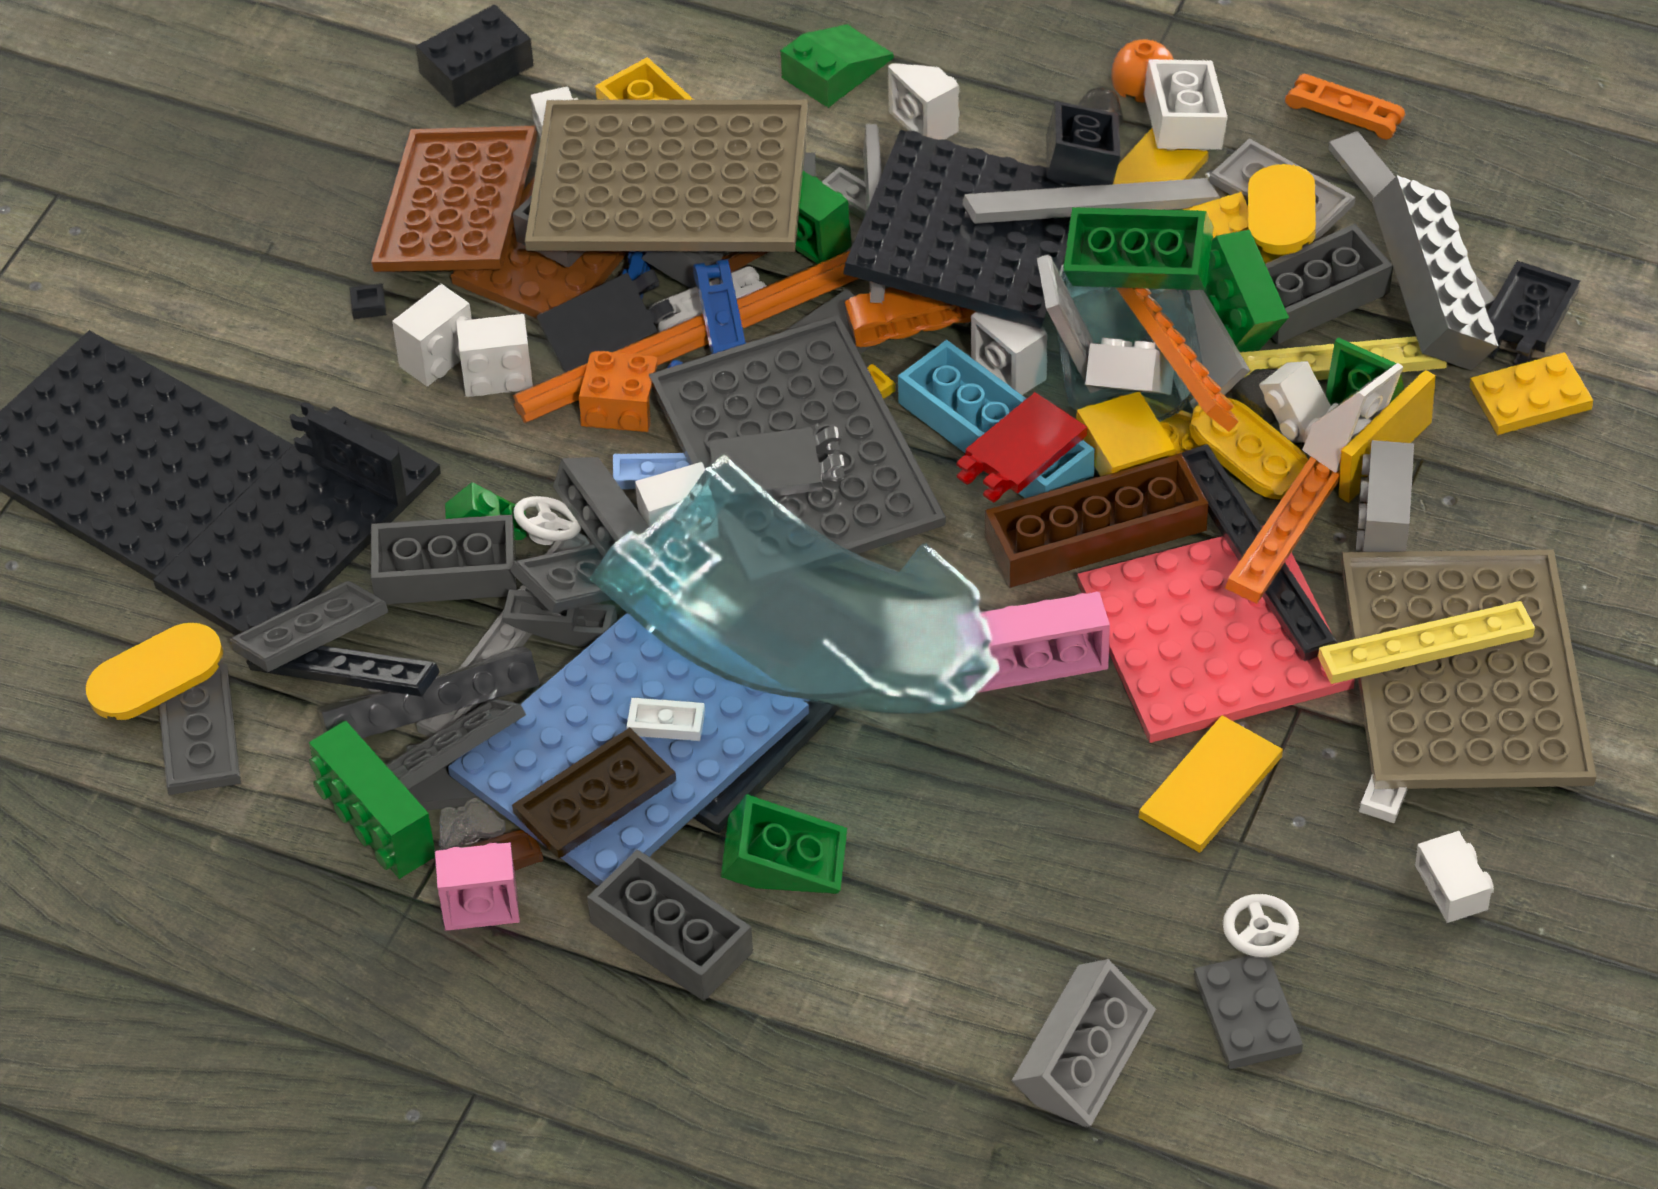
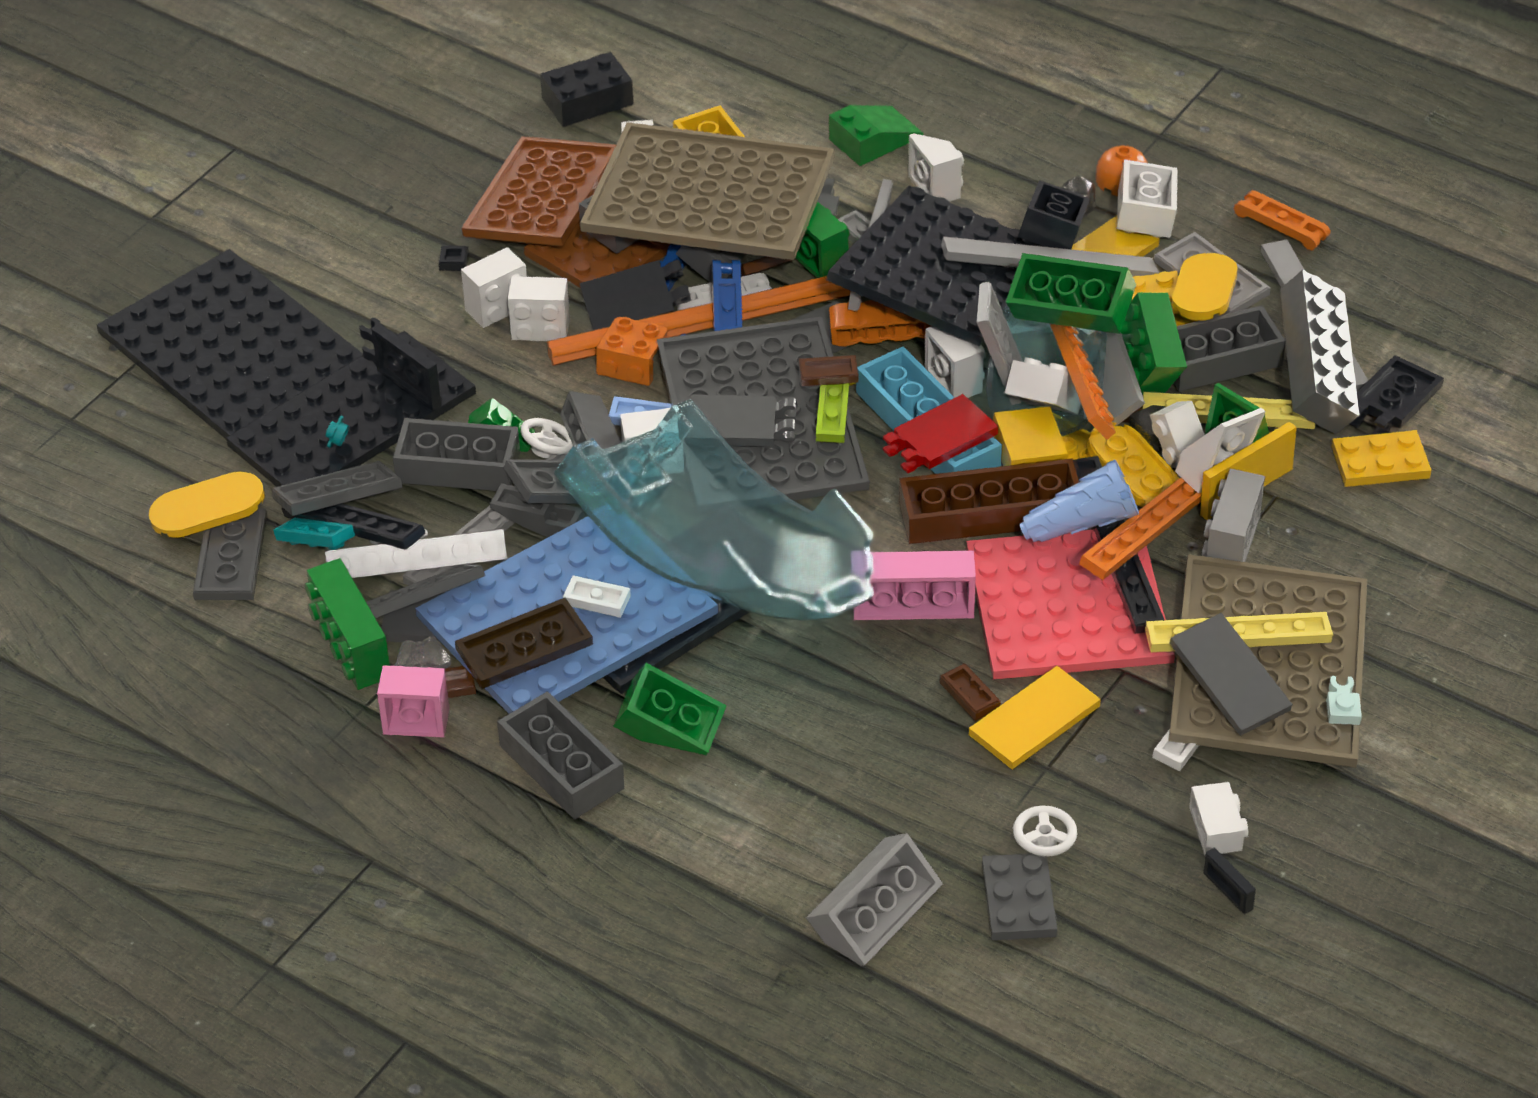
camera: 10 degrees right, 5 degrees down
none -> teal plate [273,518,355,550]
none -> teal plate [325,416,350,448]
none -> reddish brown tile [799,355,859,386]
none -> lime plate [816,383,850,443]
none -> reddish brown plate [940,663,1001,721]
none -> light blue cone [1020,460,1139,542]
none -> dark grey tile [1169,613,1293,736]
none -> black tile [1203,847,1256,914]
none -> light aqua plate [1326,676,1362,725]

